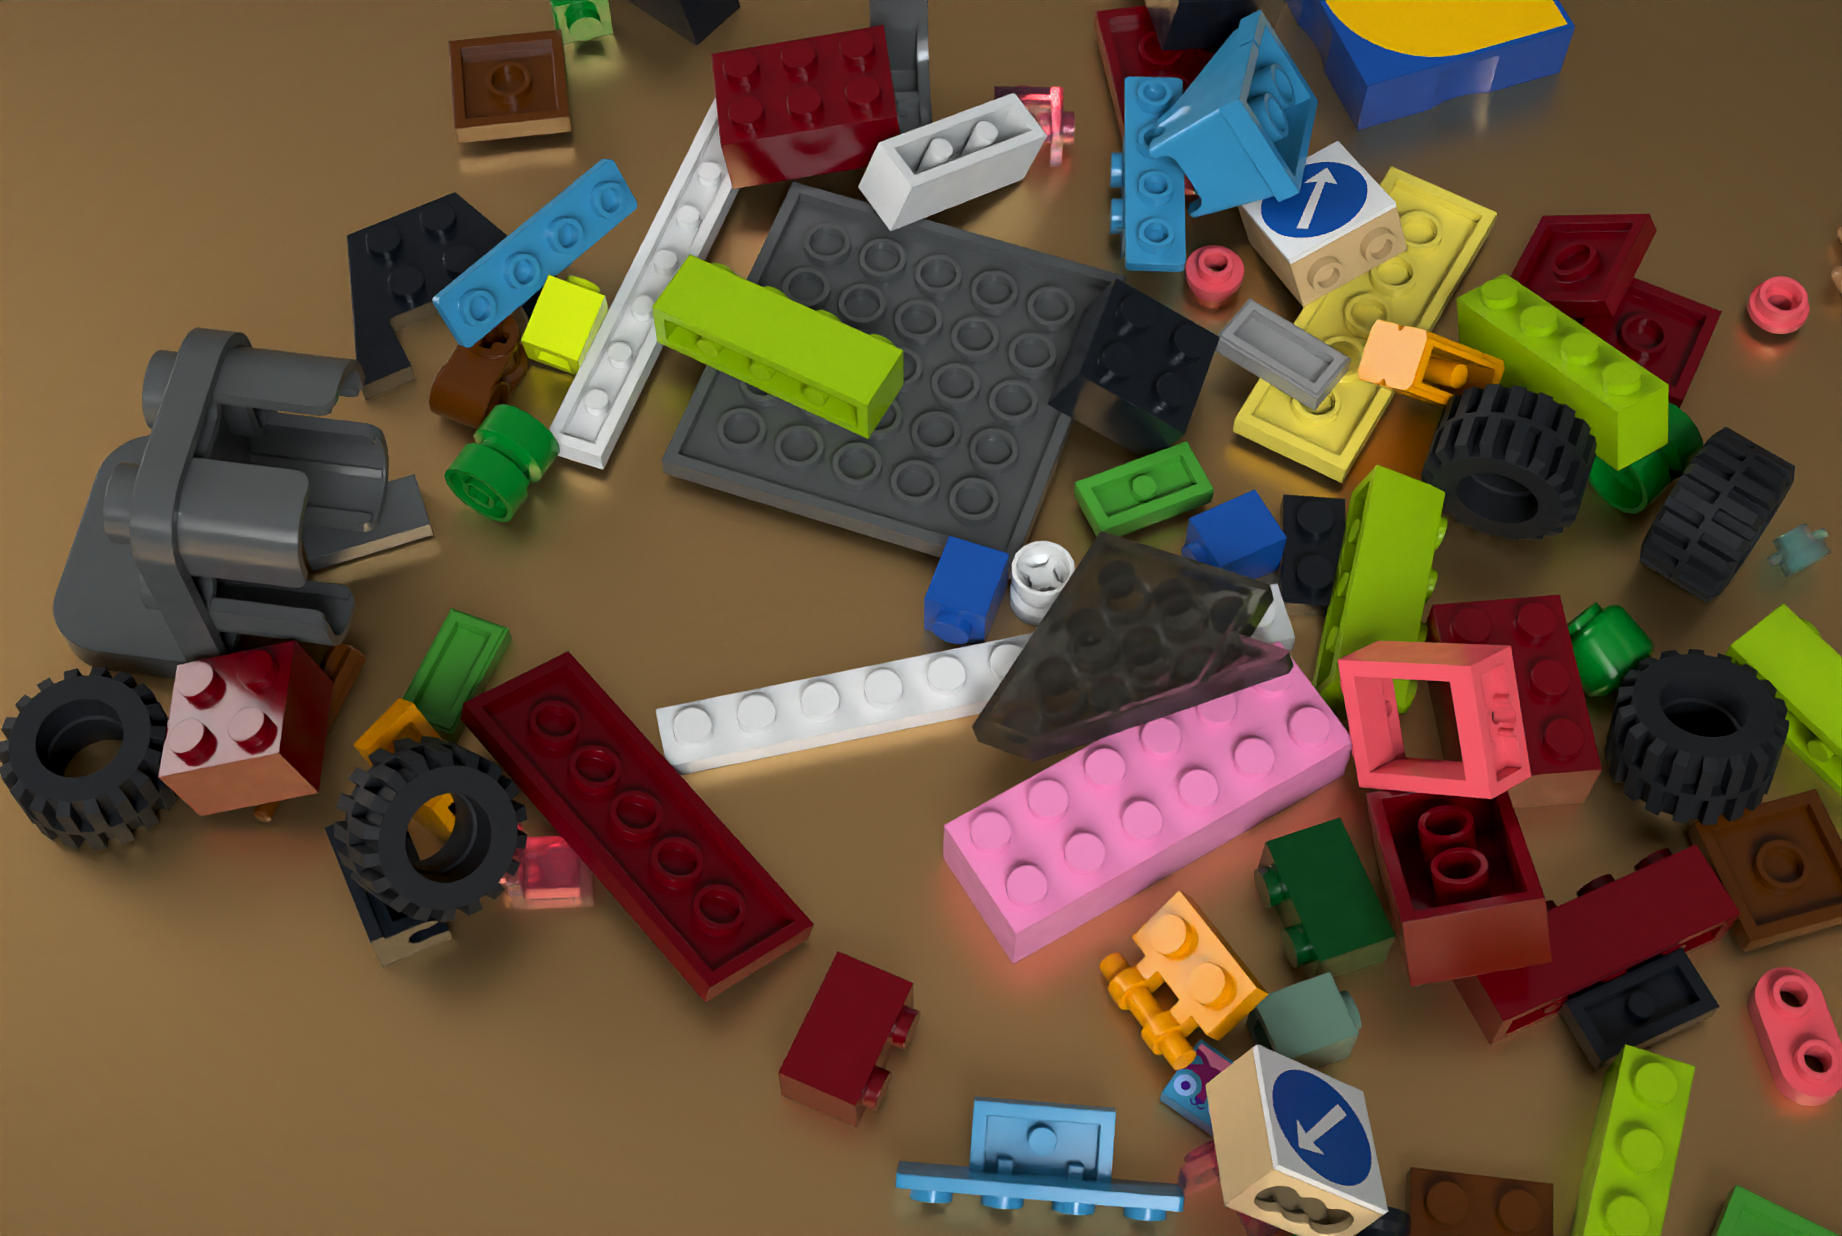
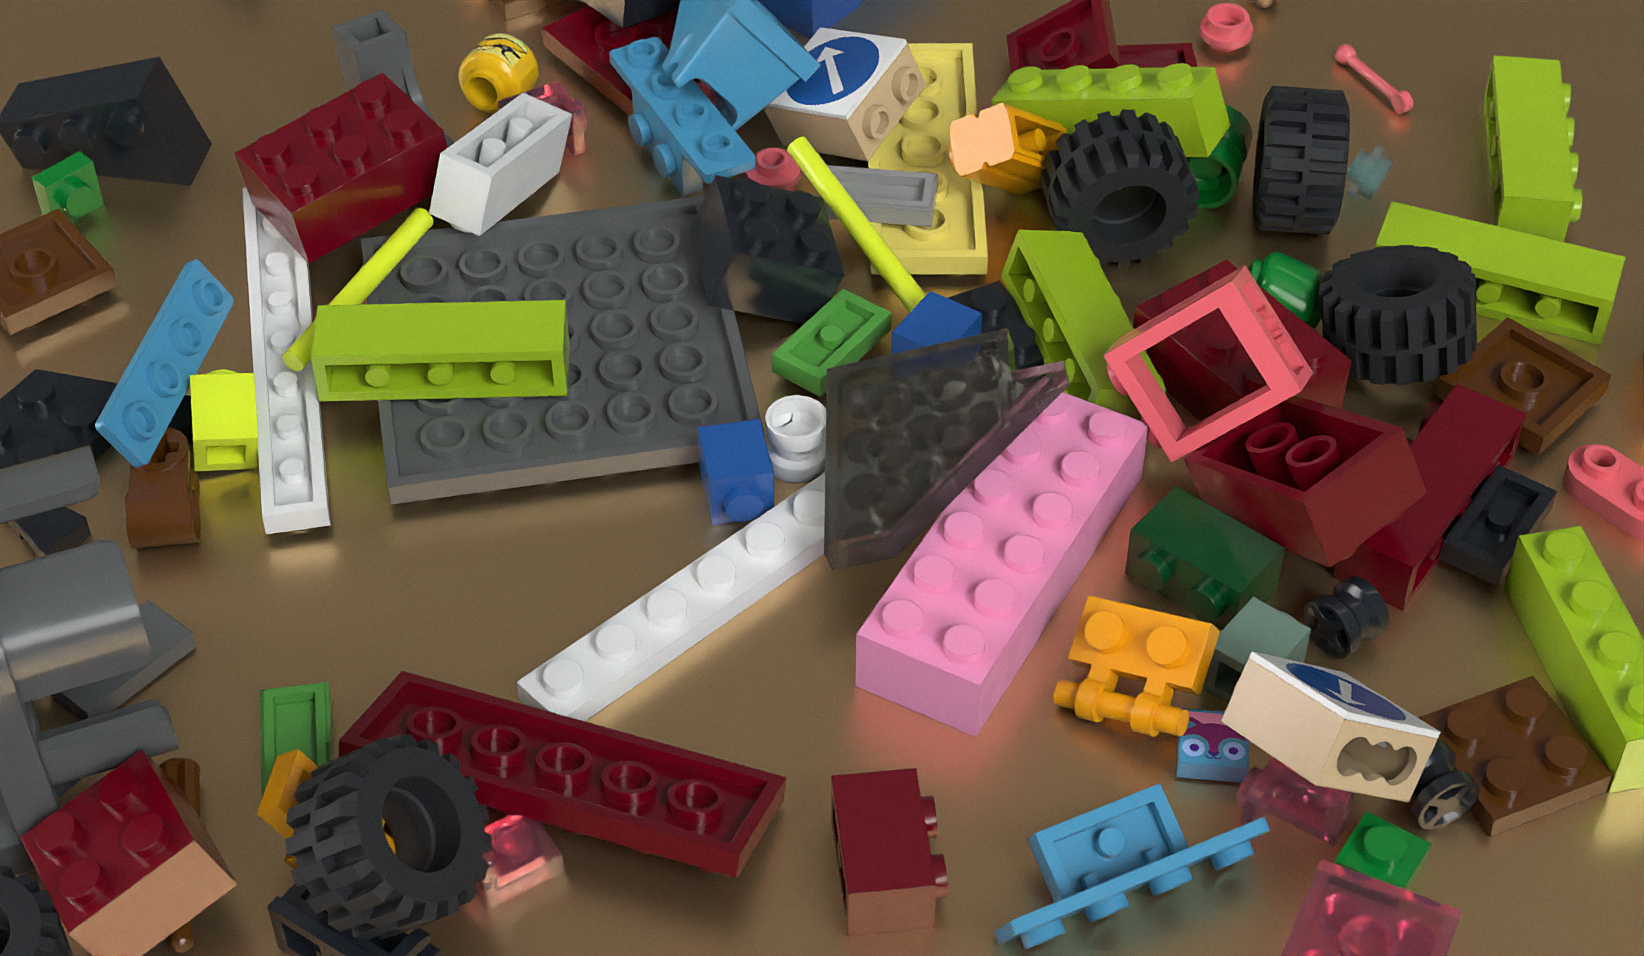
camera: 30 degrees left, 15 degrees down
green wheel [444,404,560,522] -> none
none -> neon yellow bar [282,208,434,372]
none -> yellow head [458,33,539,114]
none -> neon yellow bar [787,137,926,313]
none -> black wheel [1303,576,1390,659]

